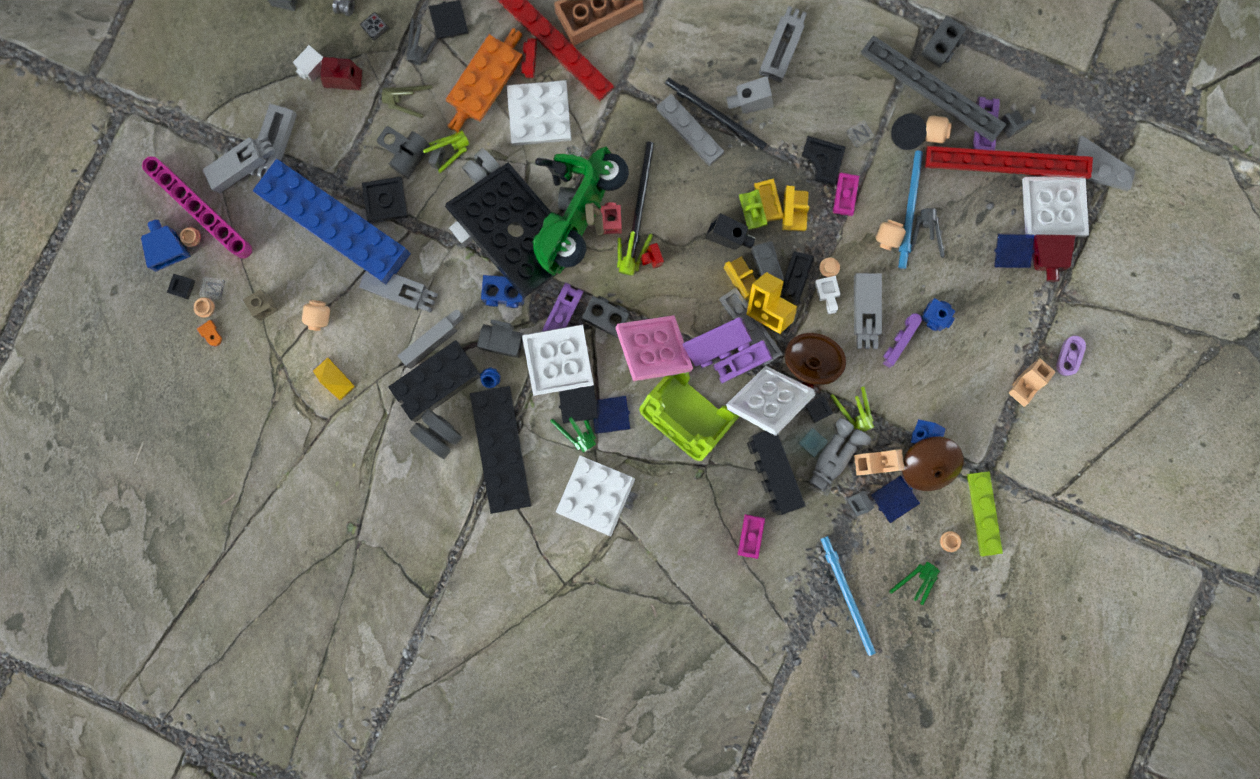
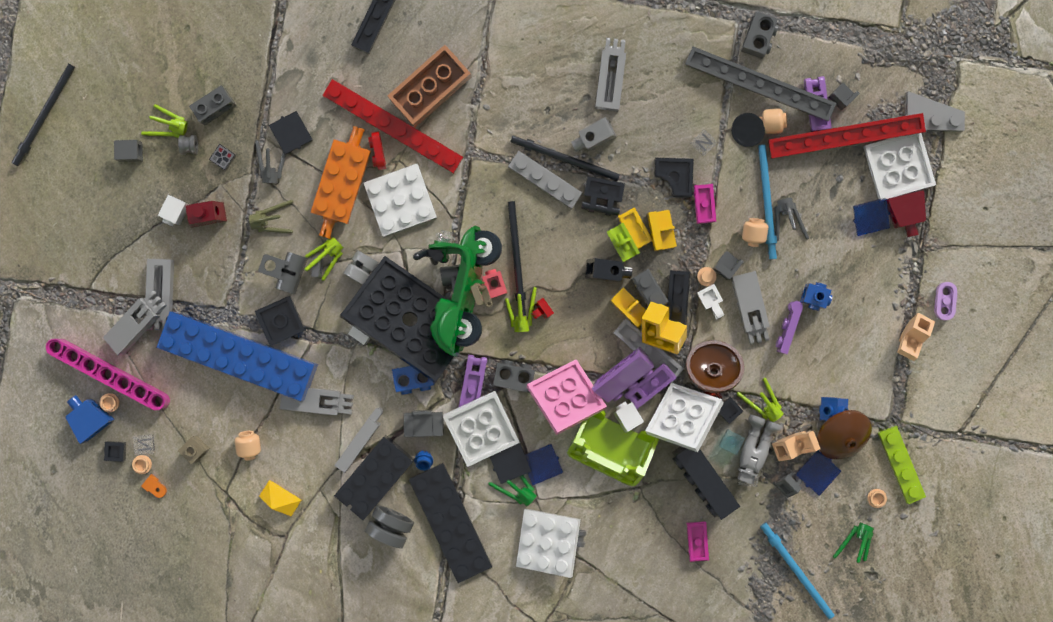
camera: 20 degrees left, 5 degrees up
none -> black plate [581,176,625,216]
none -> white brick [613,401,644,433]
none -> dark grey panel [712,251,744,280]

